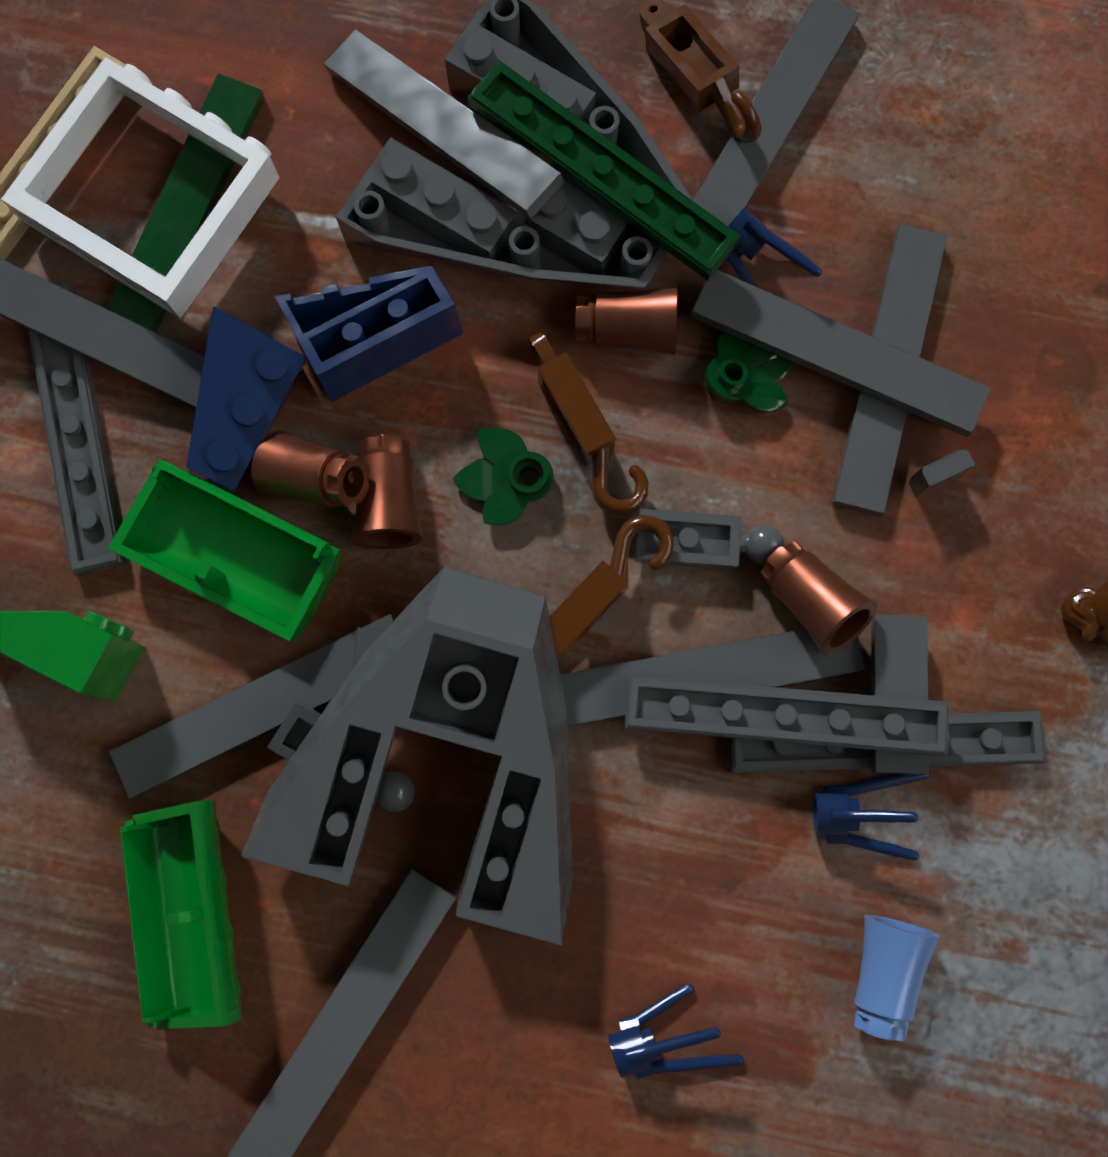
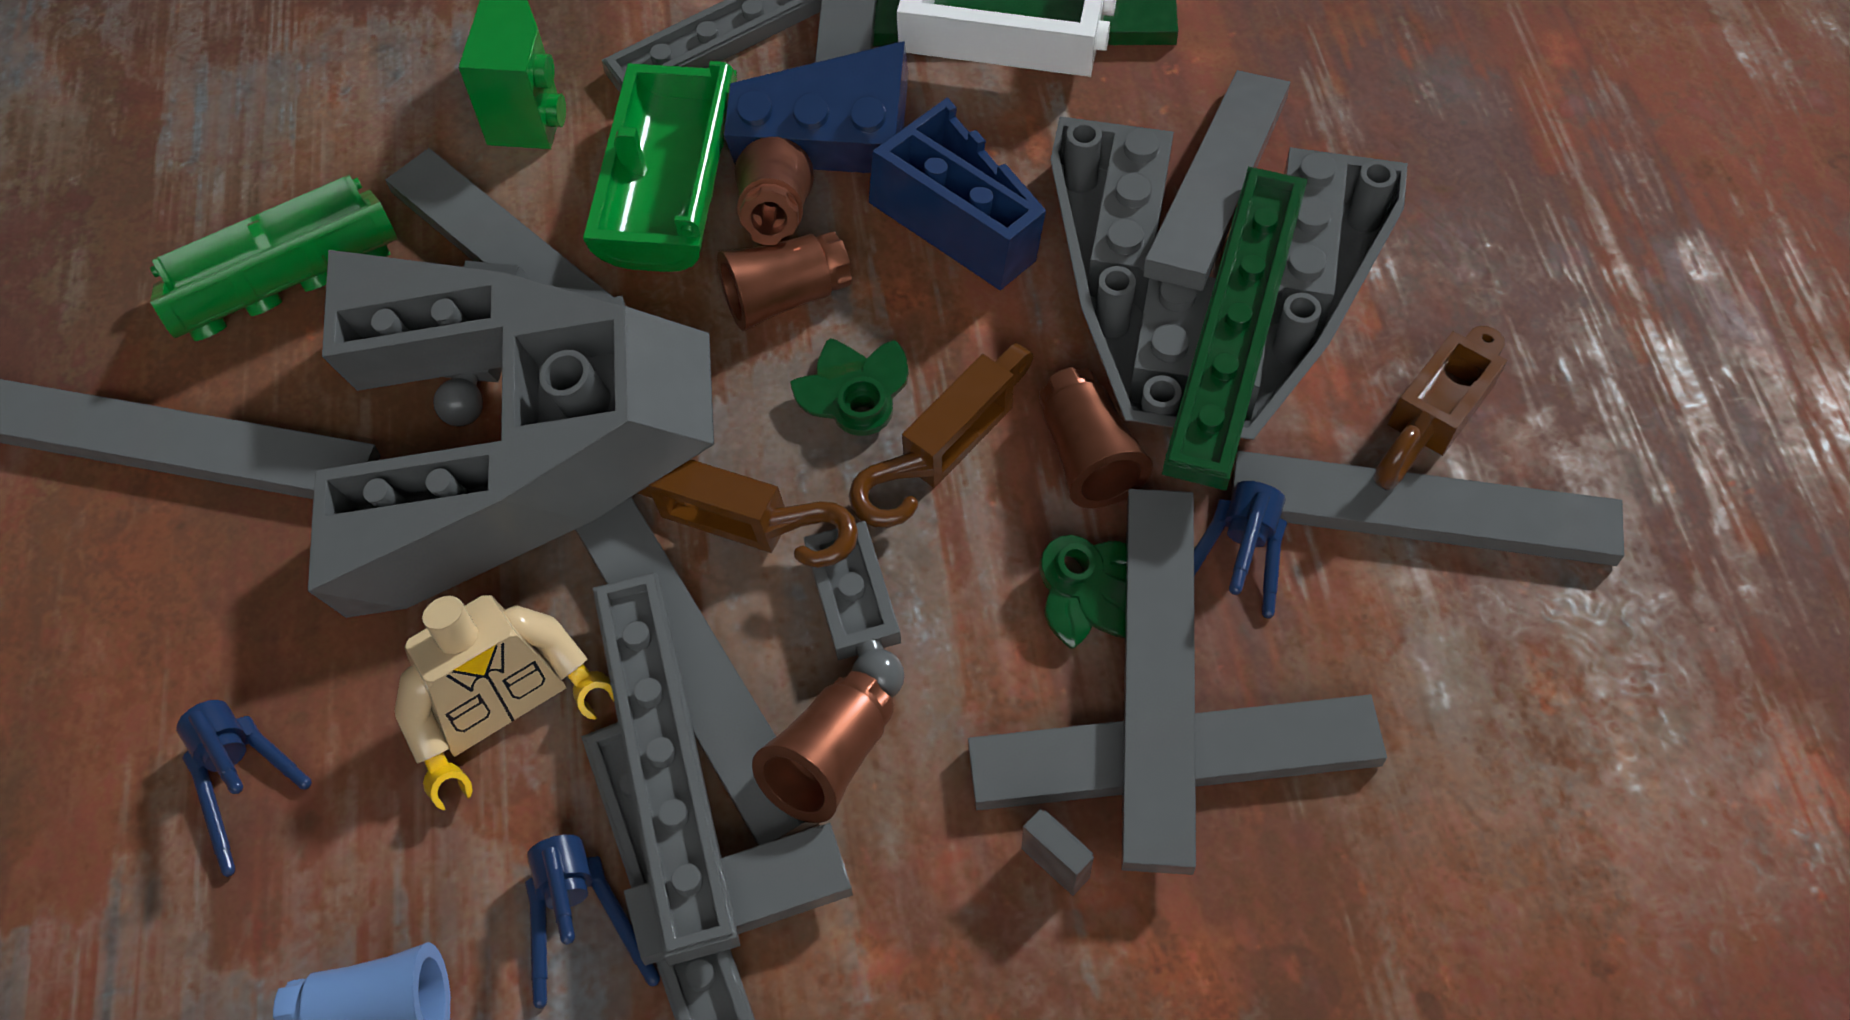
camera: 70 degrees right, 20 degrees down
none -> tan torso [394,595,614,810]

